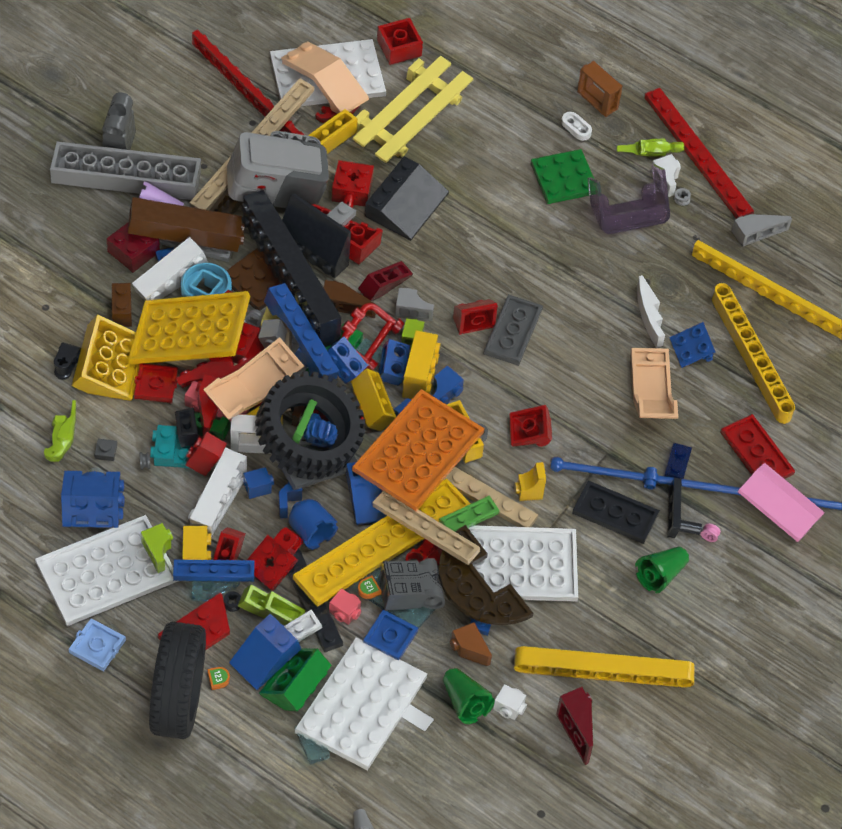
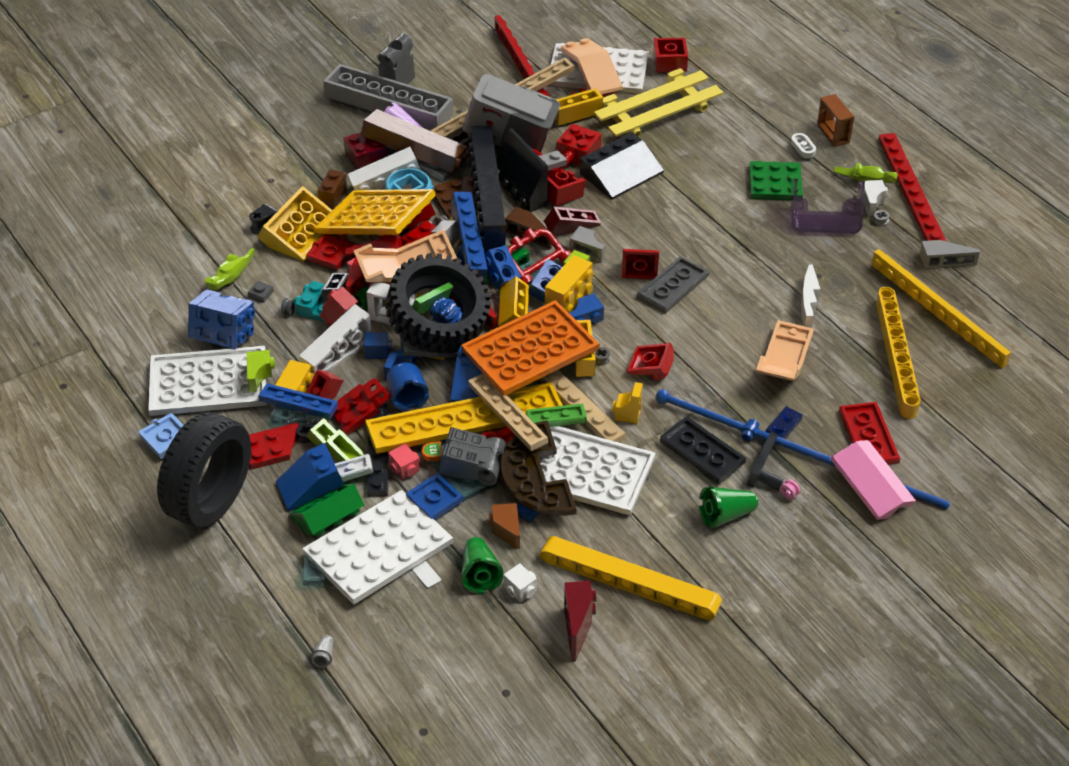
camera: 25 degrees right, 10 degrees down
tile [207,667,230,690] -> none
blue hinge [669,322,716,368] -> none

